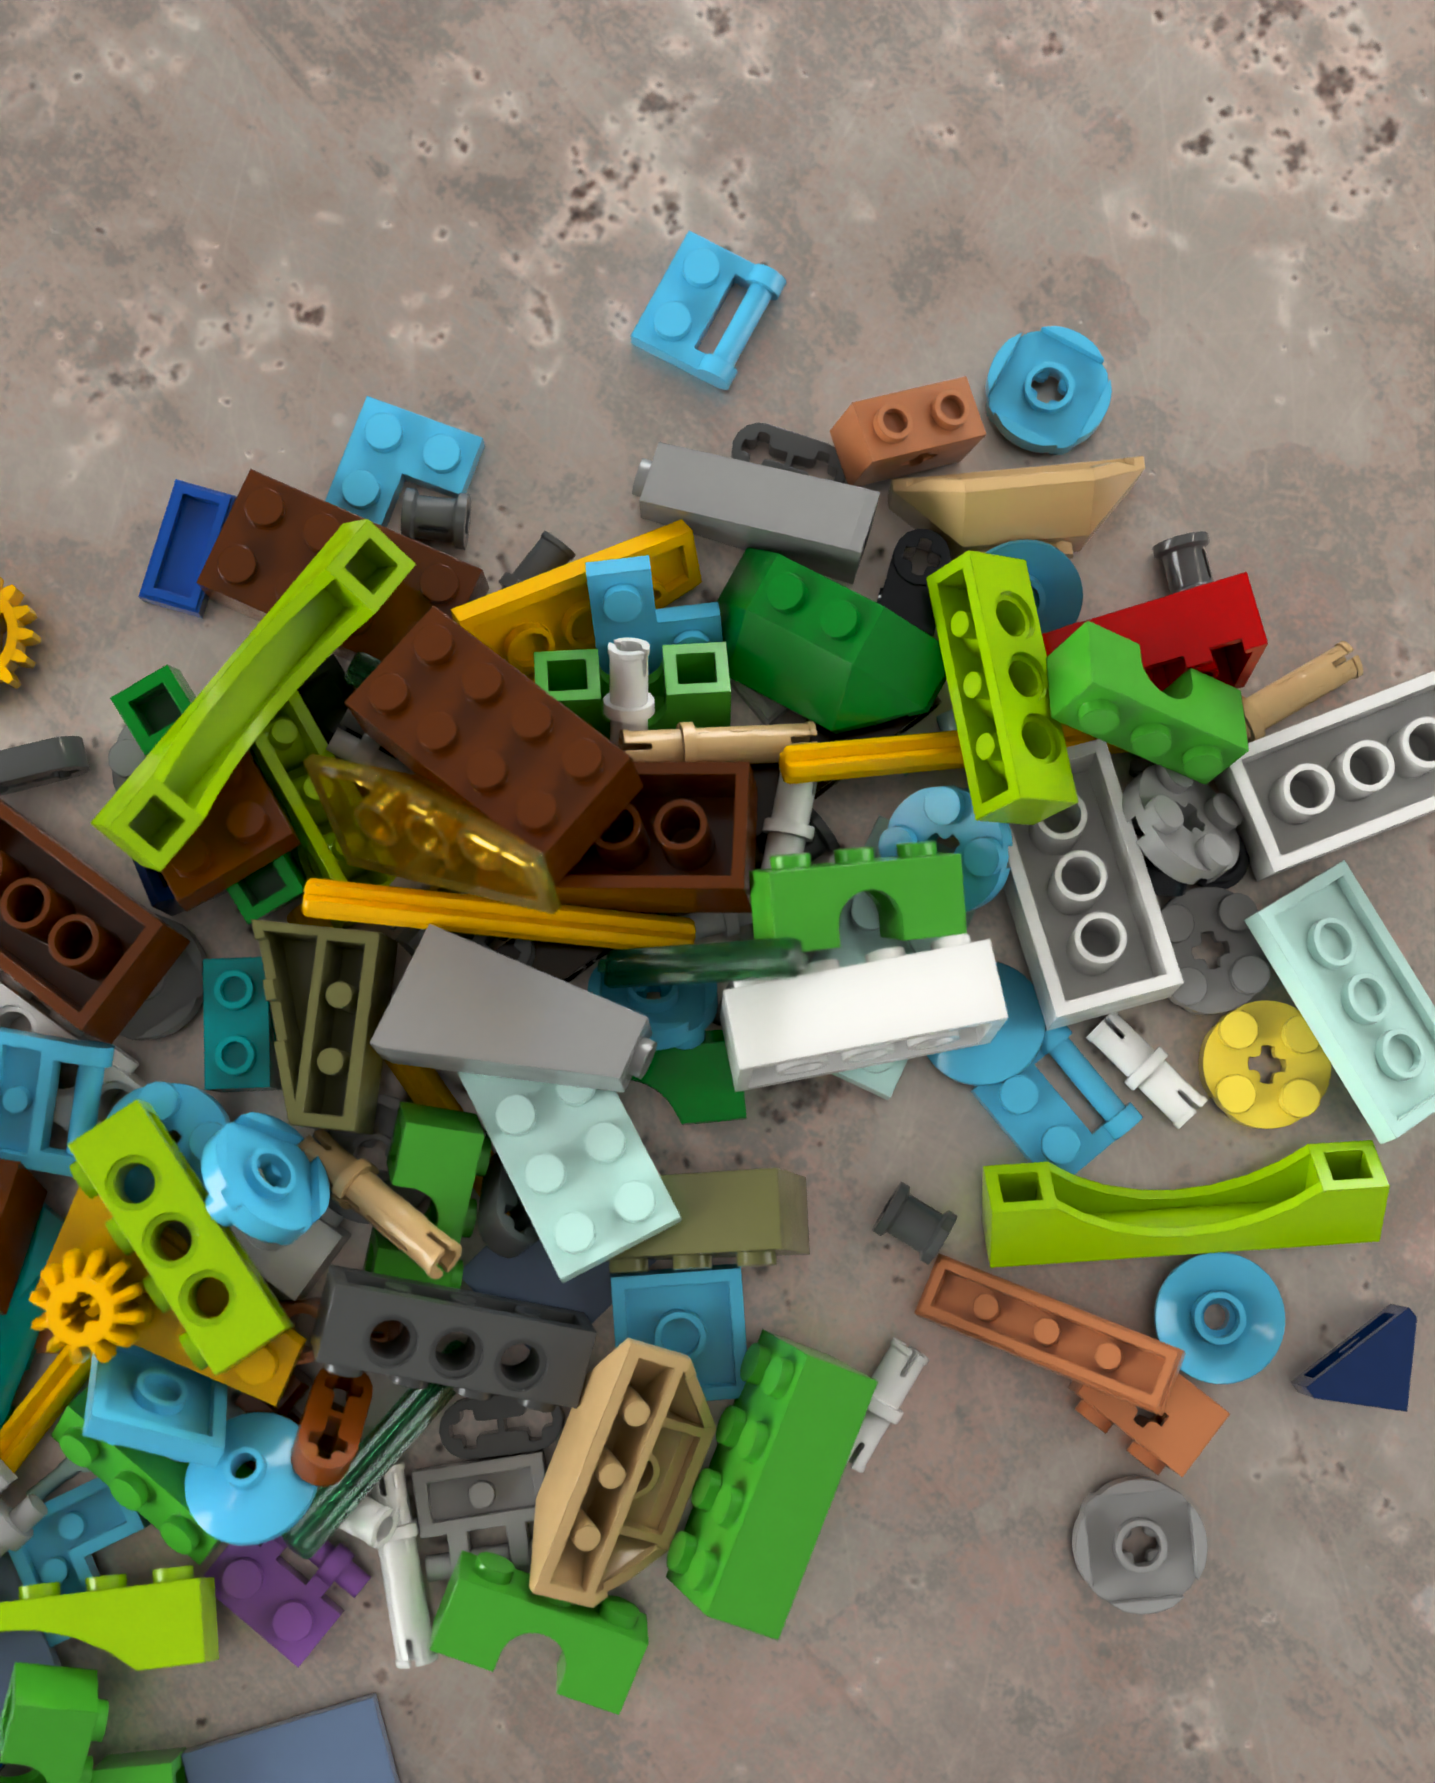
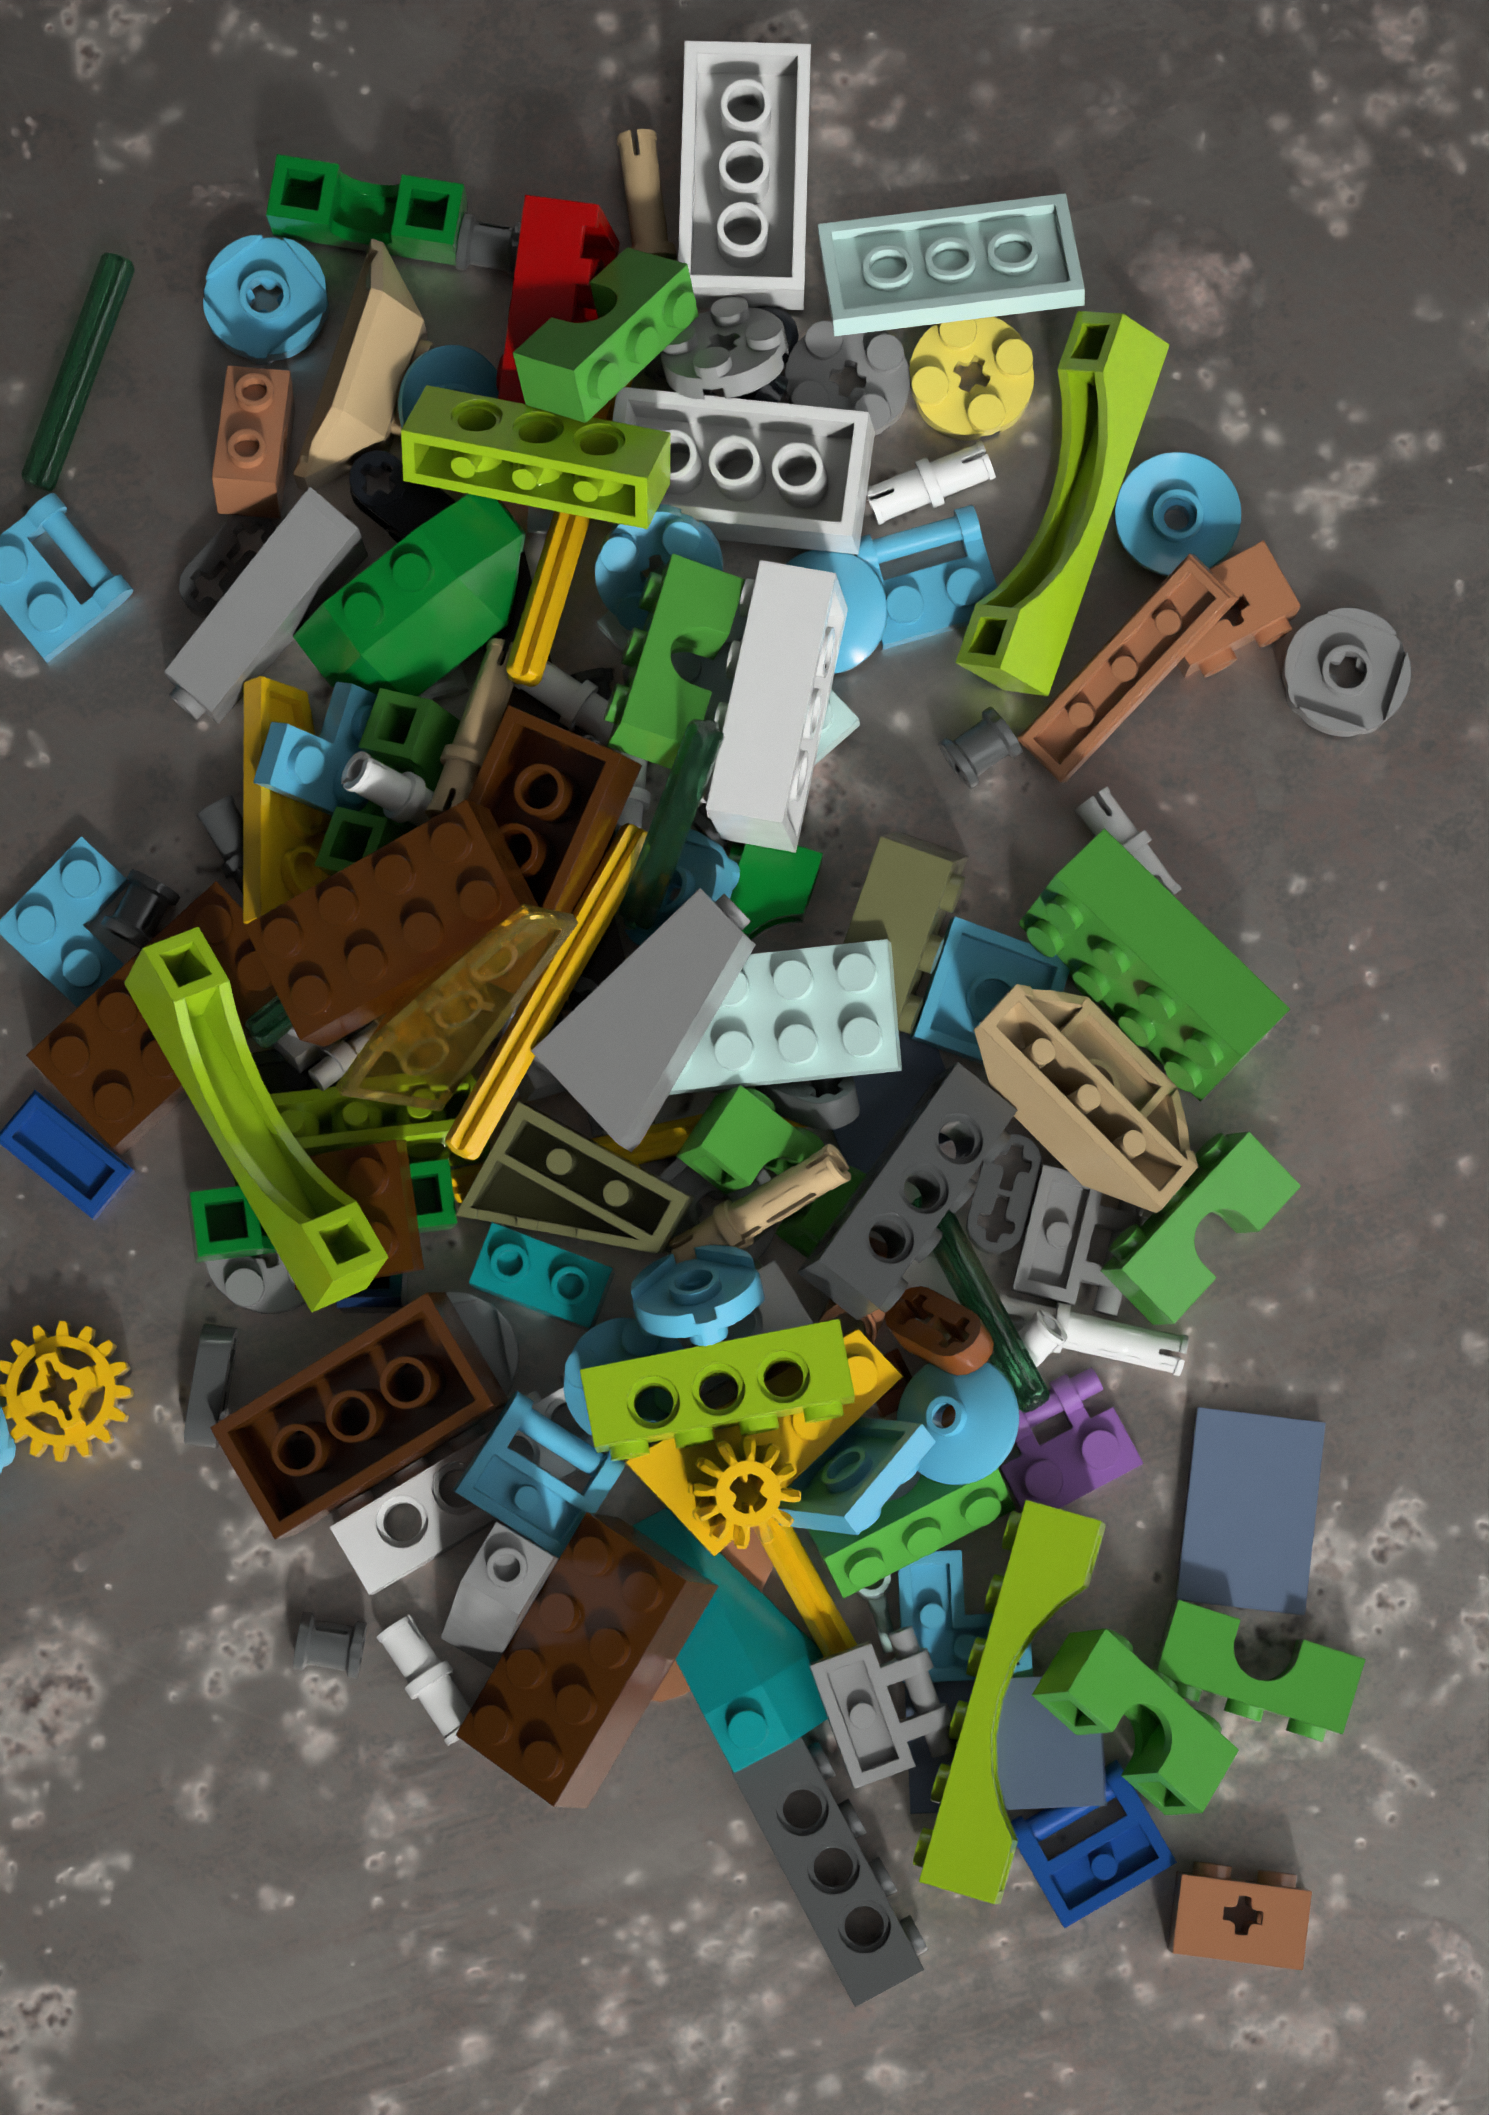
camera: 65 degrees left, 0 degrees up
dark blue slope [1291,1304,1417,1412] -> none
none -> clear green axle [21,252,135,491]
none -> green arch [266,154,468,266]

